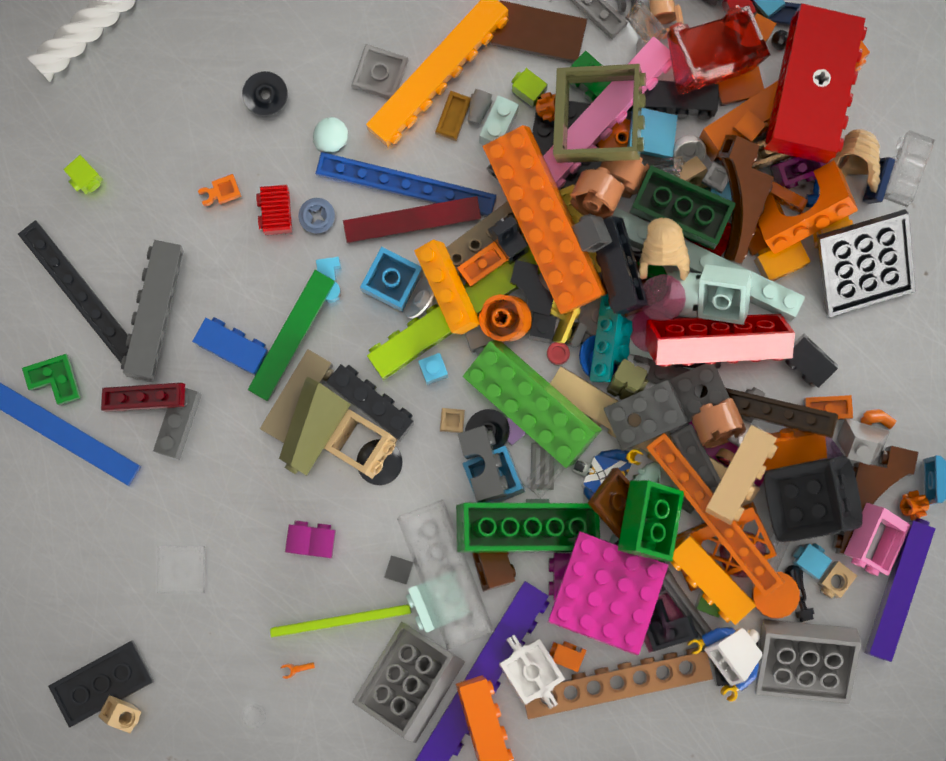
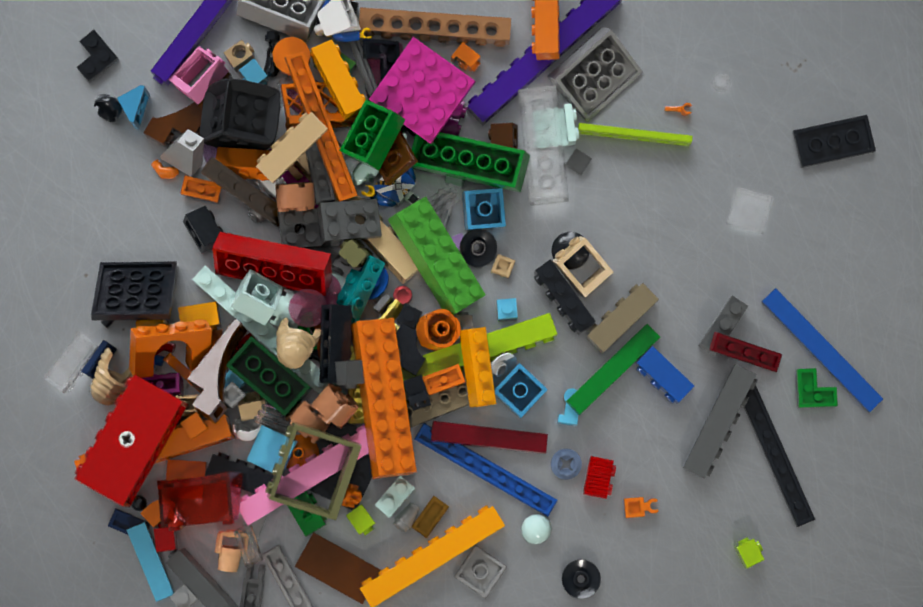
camera: 165 degrees left, 0 degrees up
tan brick [98,695,141,733] -> none
olive slope [279,377,351,476] -> none
magenta brick [285,521,336,558] -> none
dark grey arch [458,426,509,503] -> none
white plate [499,635,565,709] -> none
orange gear [900,490,929,520] -> none

